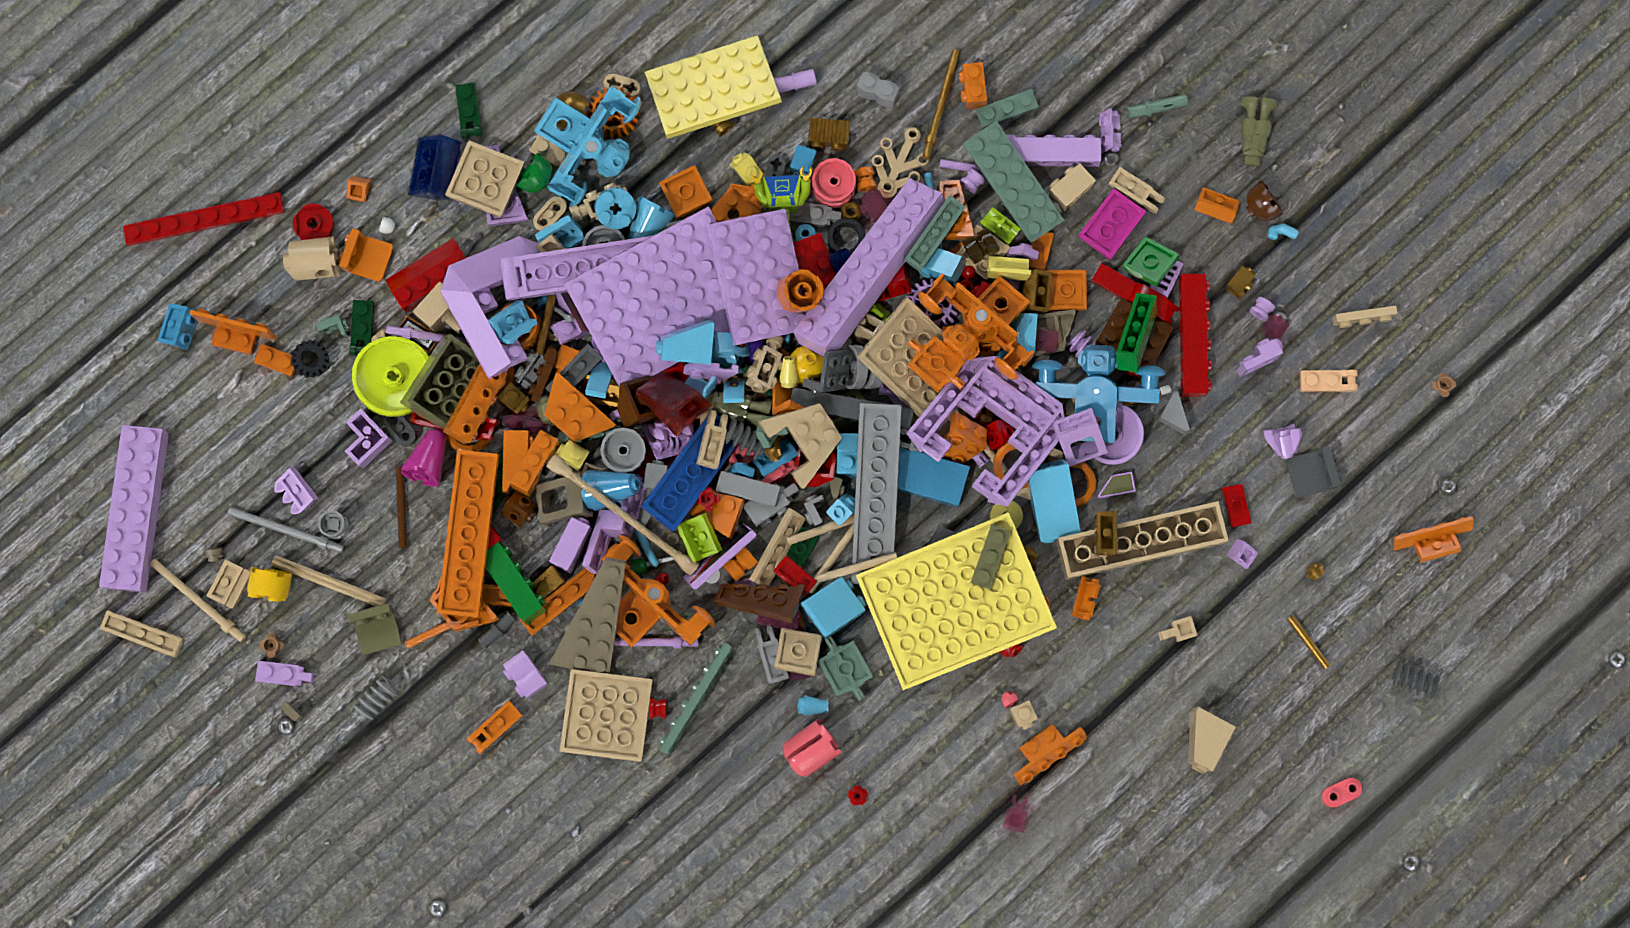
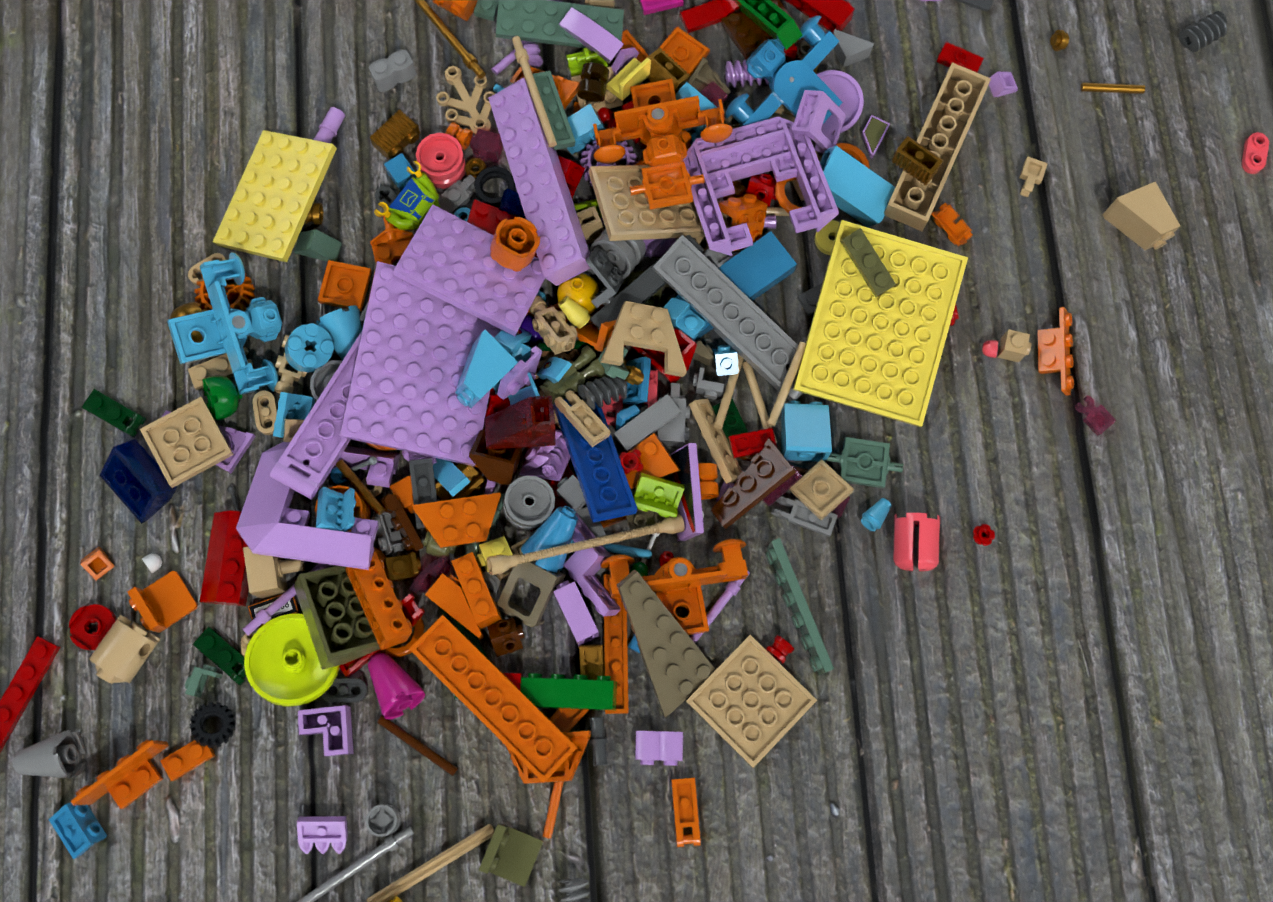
camera: 60 degrees left, 5 degrees down
light yellow bracket [729,152,763,186] -> none
none -> light grey cone [12,730,86,779]
none -> sand green slope [294,229,342,262]
none -> tan bar [512,36,557,147]
none -> lavender slope [559,7,623,64]

